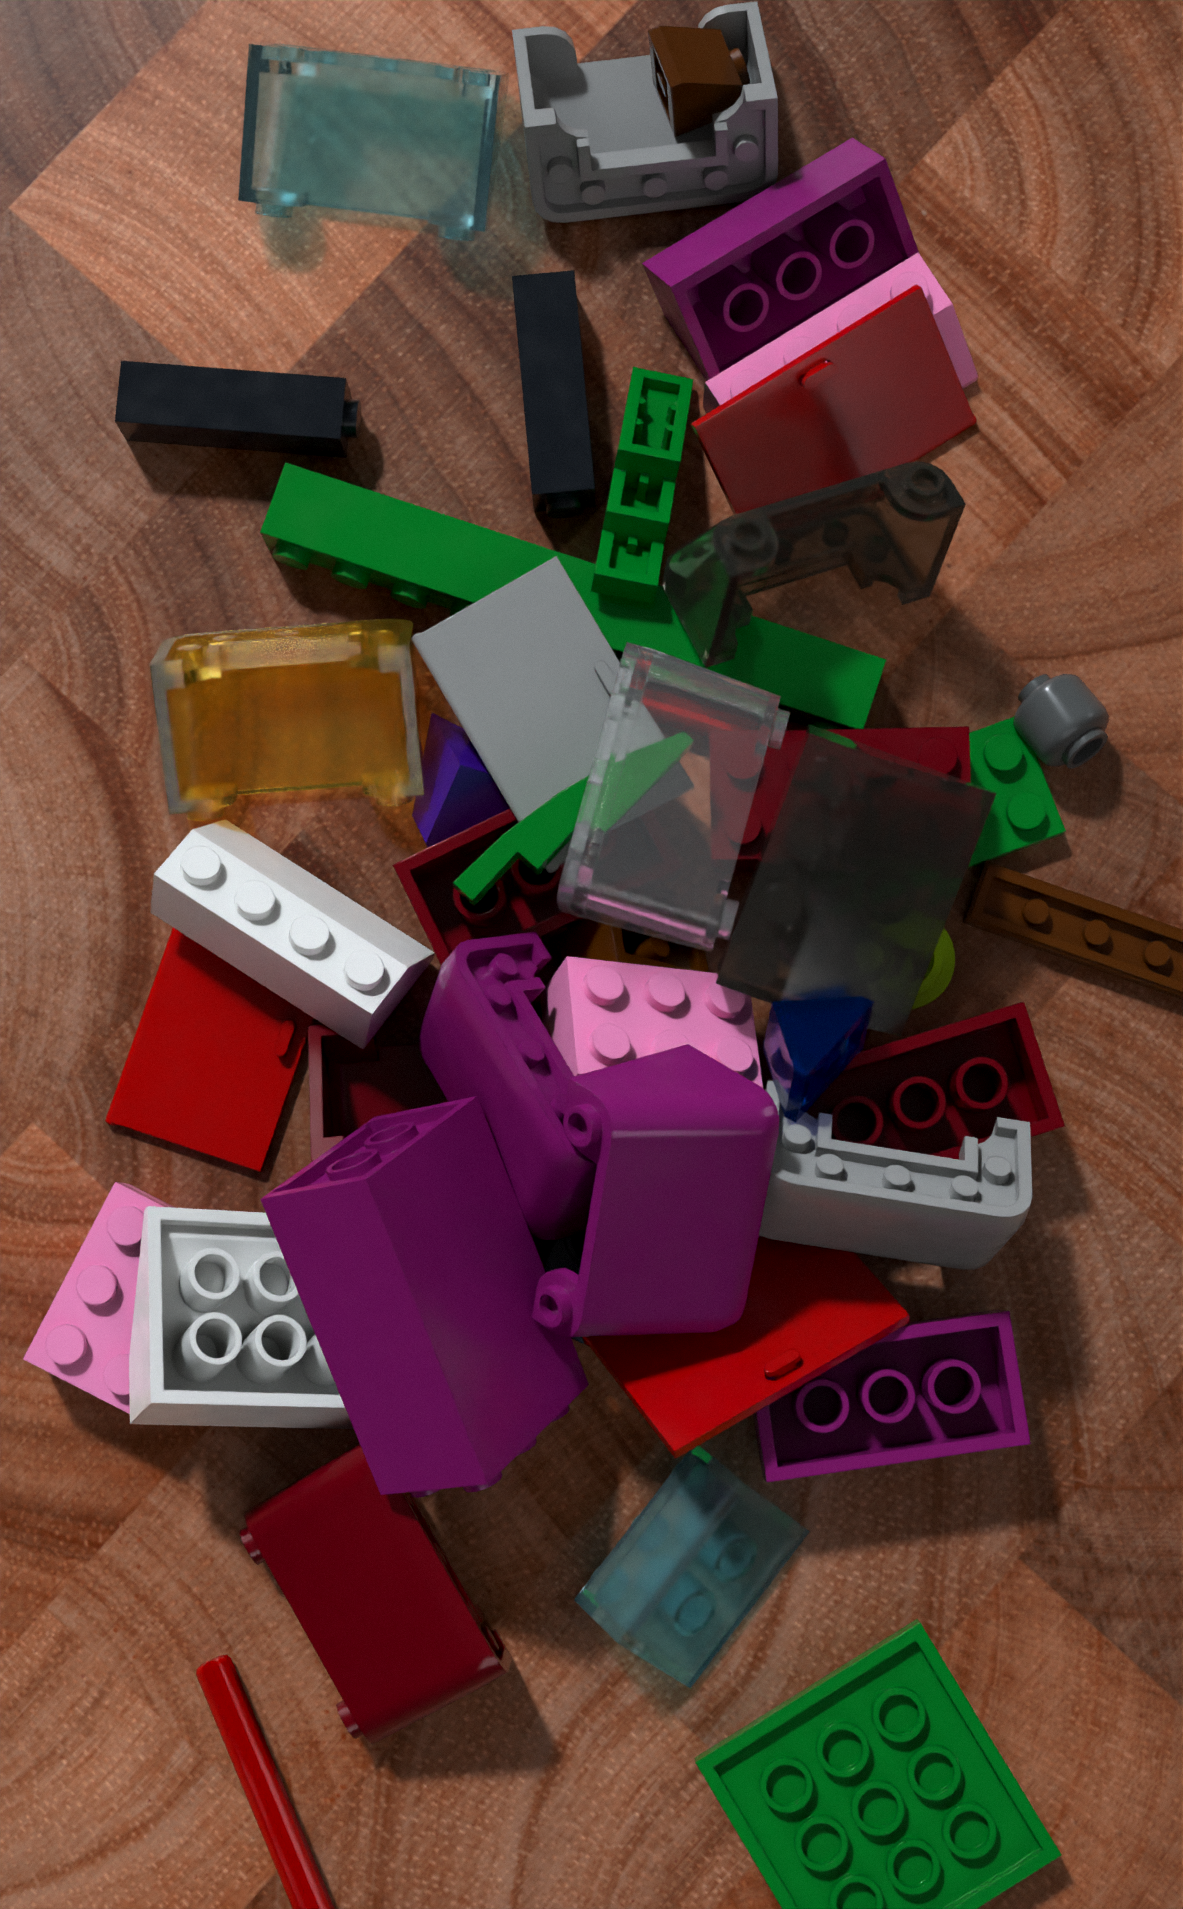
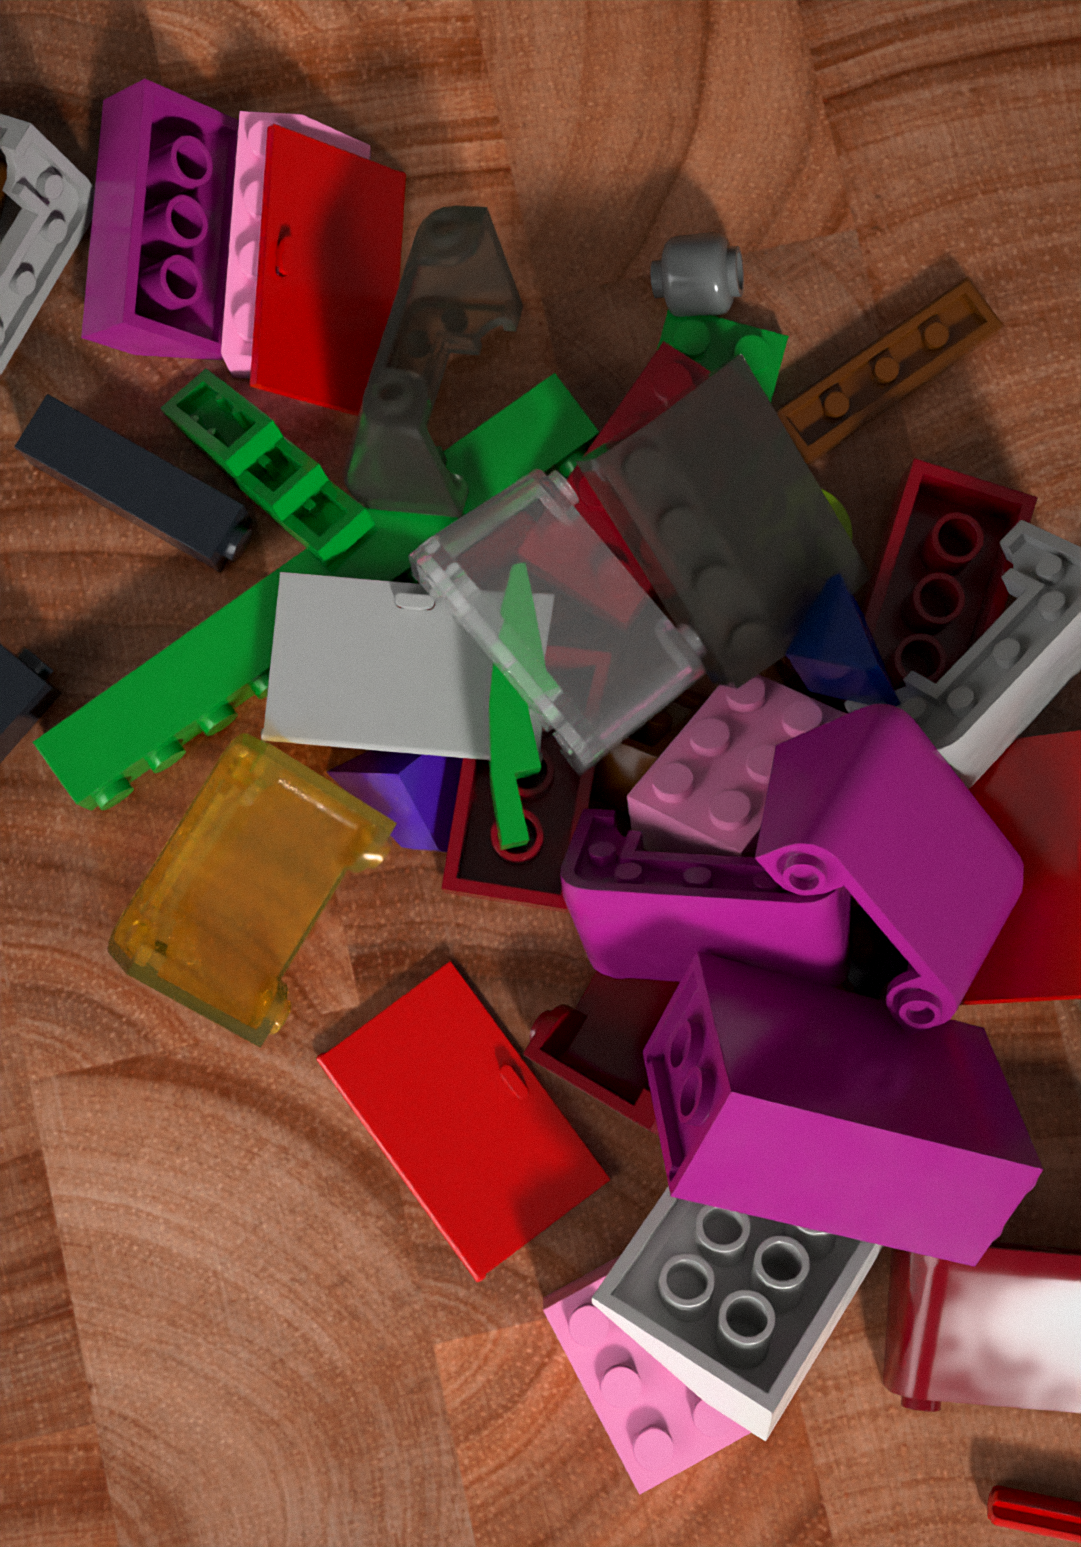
camera: 60 degrees left, 0 degrees up
white slope [150,819,435,1050] -> none

